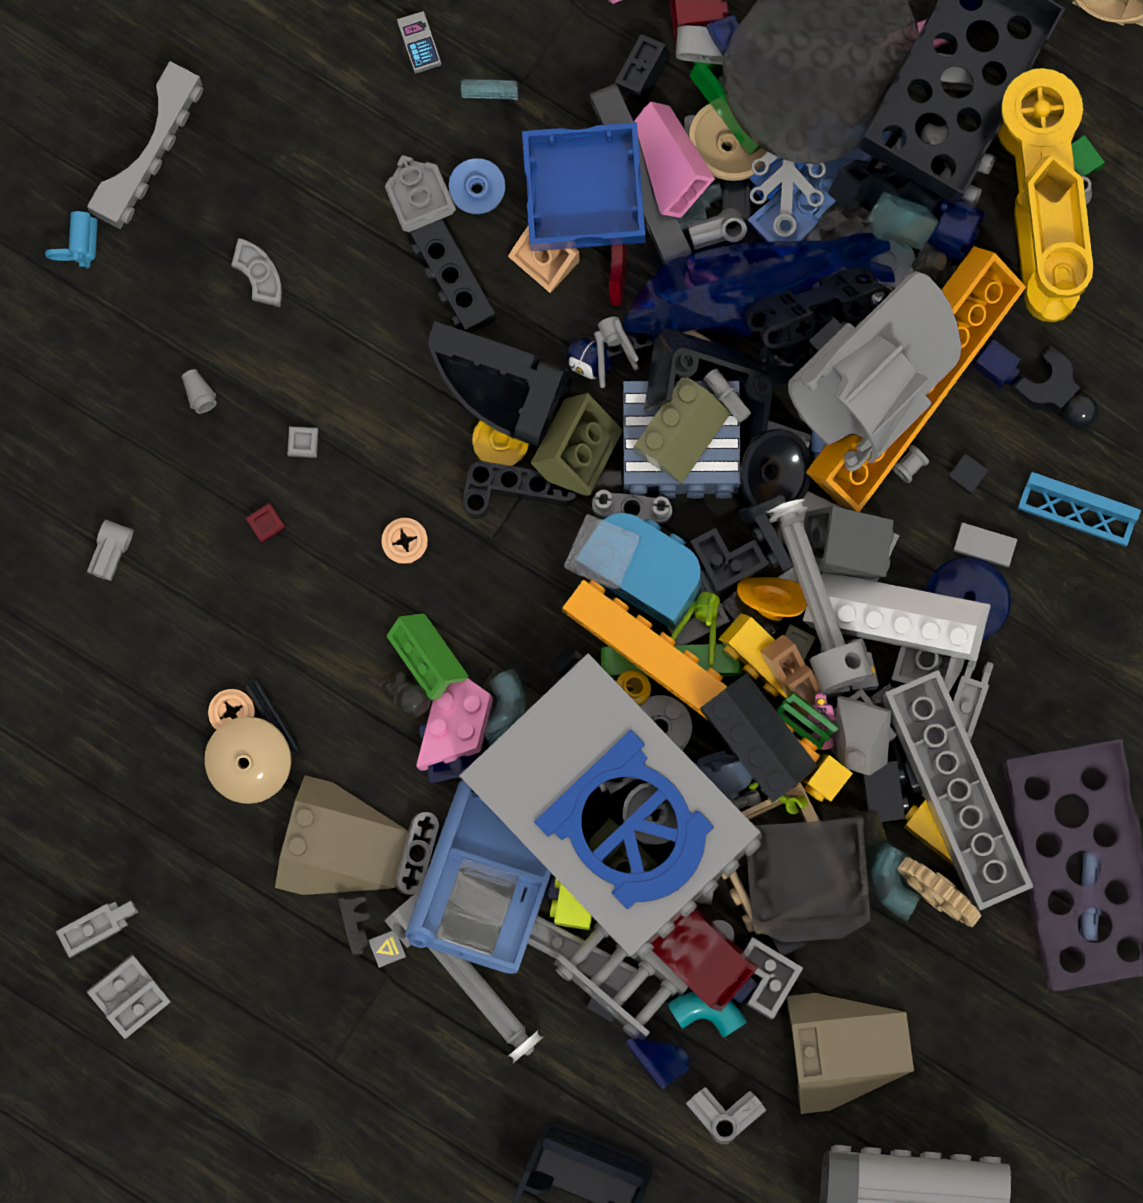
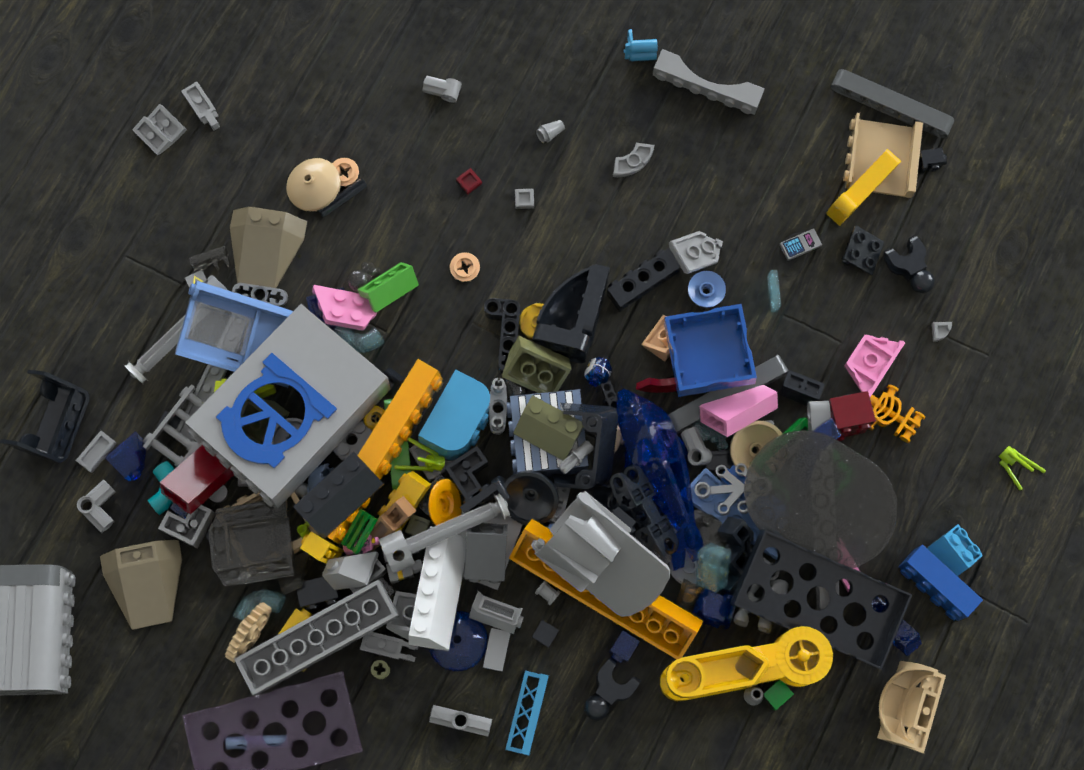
camera: 80 degrees right, 5 degrees down
clear tile [564,514,641,590] -> none
light grey plant [594,317,639,388] -> none
none -> light grey tile [75,431,117,473]
none -> olive bush [371,660,390,679]
none -> light grey piece [429,705,492,737]
none -> light grey window [469,591,524,634]

